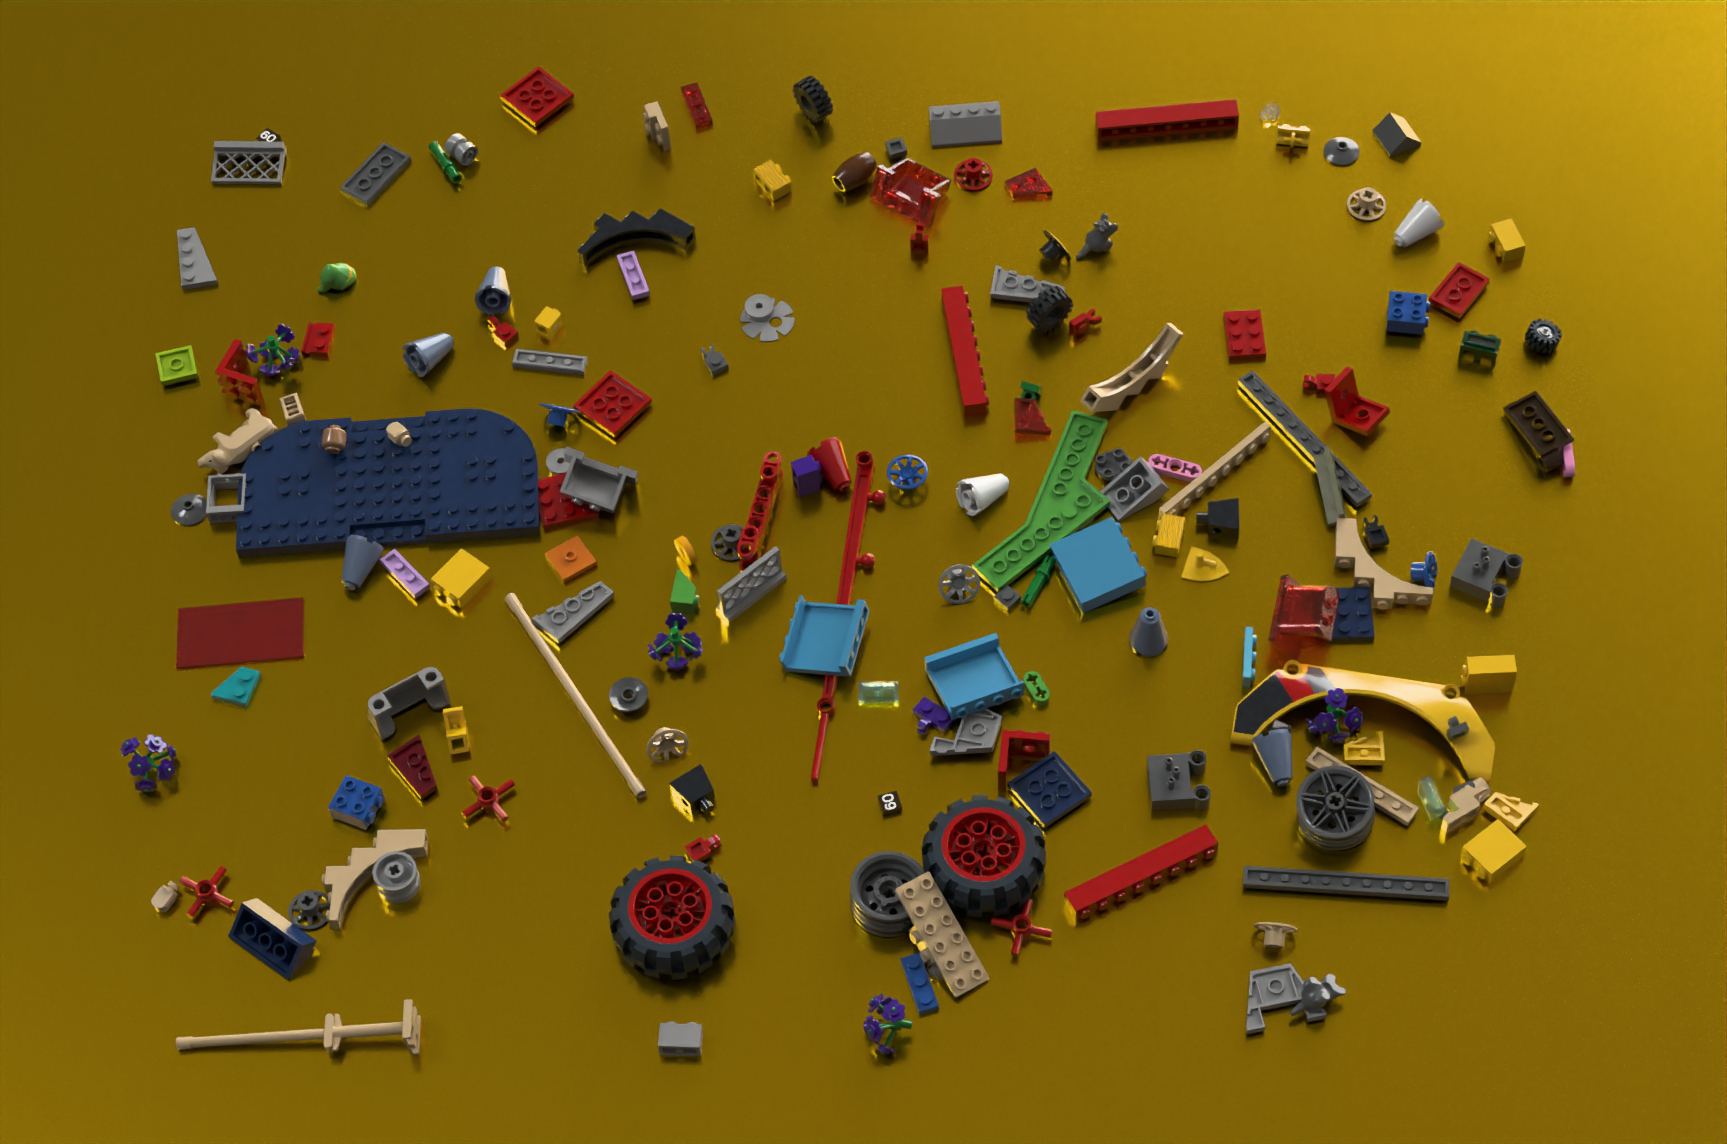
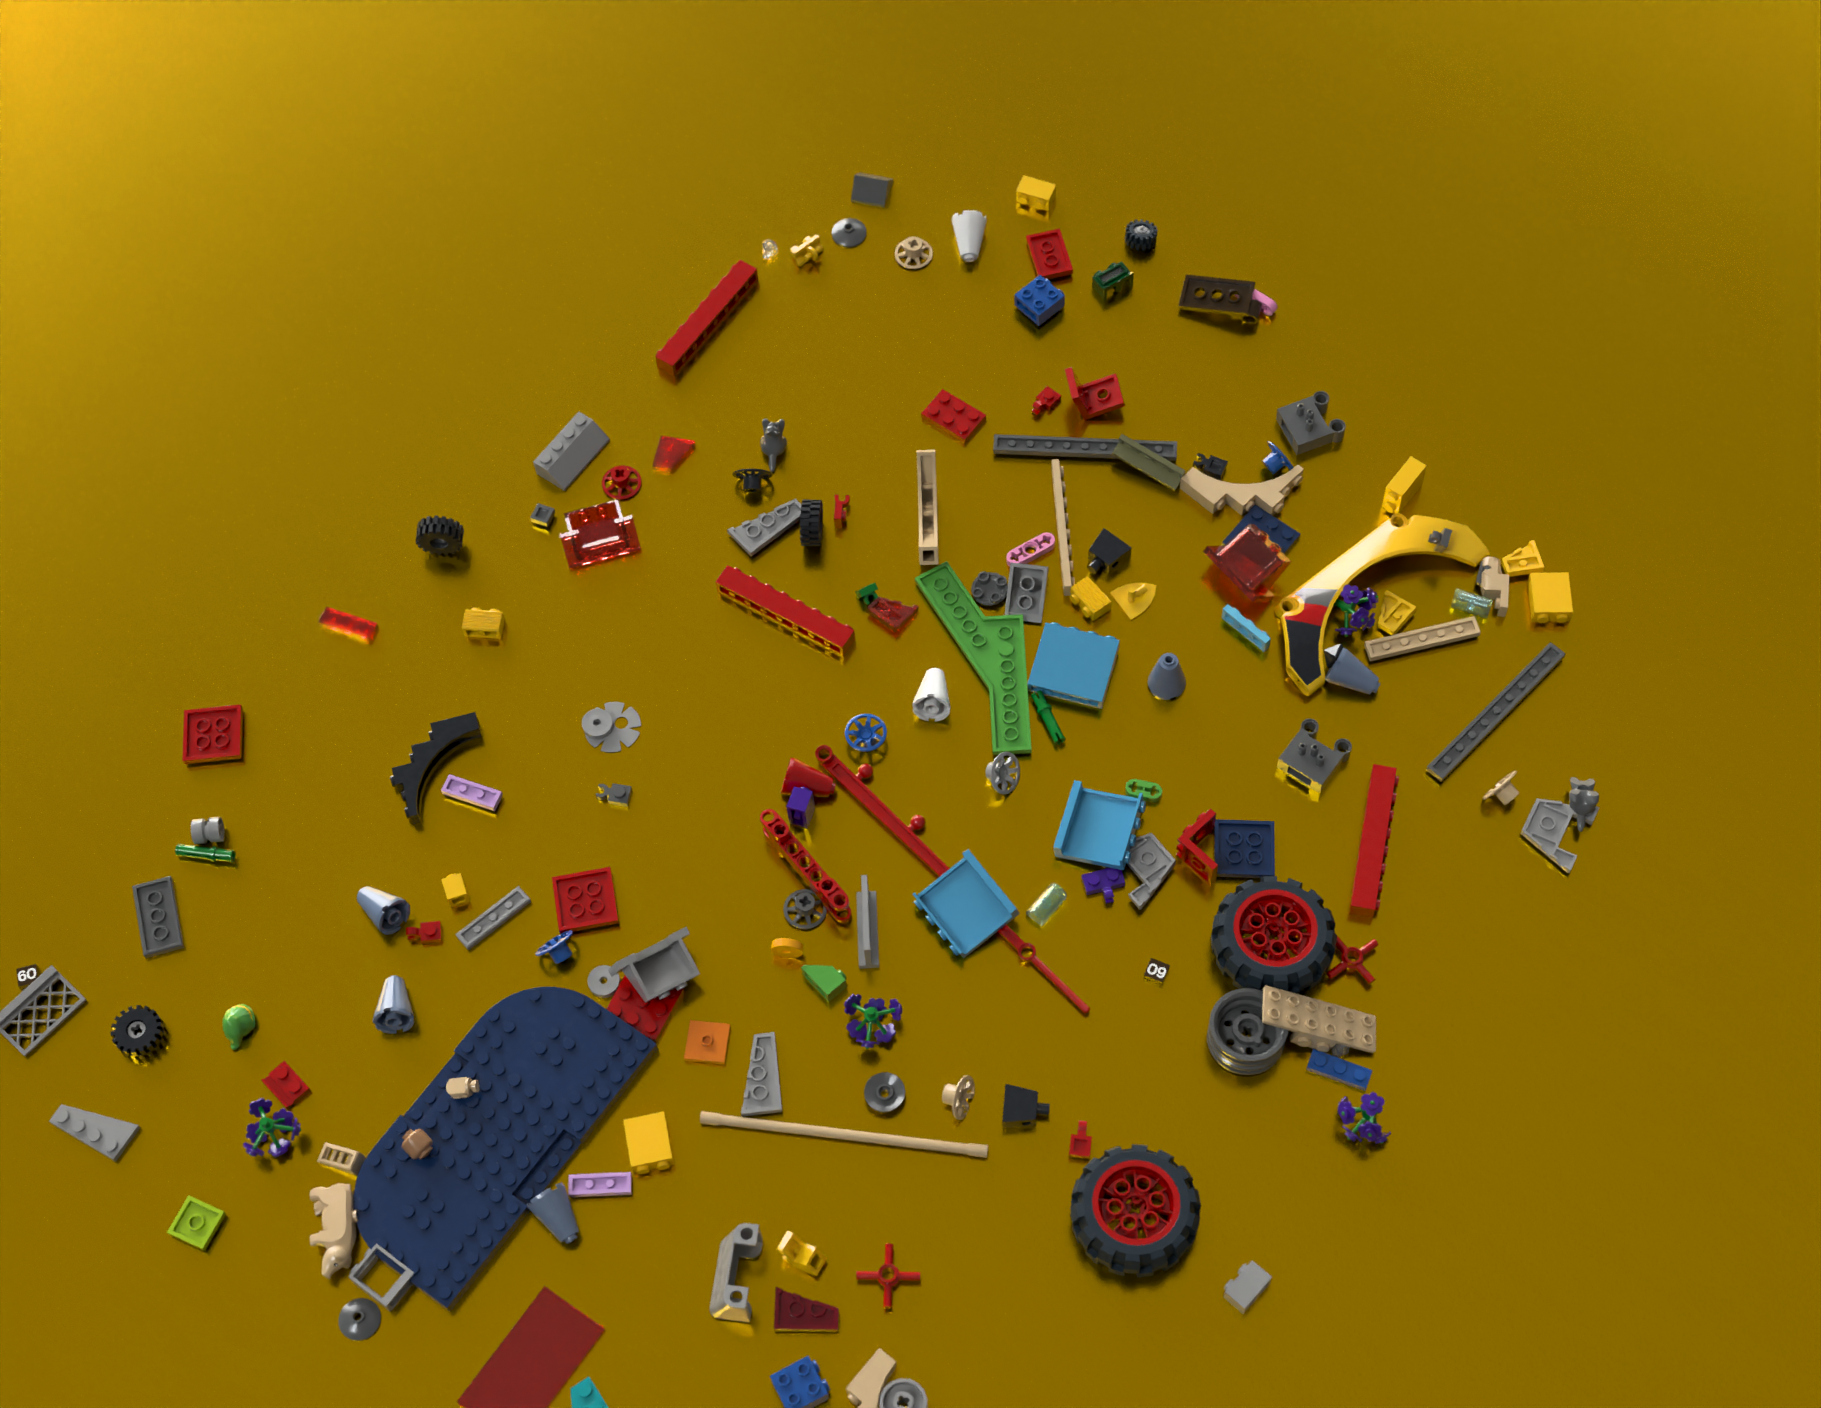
camera: 50 degrees left, 5 degrees up
red bracket [215,339,264,406] -> none
tan plate [642,101,671,151] -> none
reddish brown piece [832,152,877,192] -> none
red plate [910,223,929,252] -> none
dark grey plate [994,585,1021,611] -> none
dark grey wheel [1296,765,1375,850] -> none
none -> black bush [111,1005,167,1060]

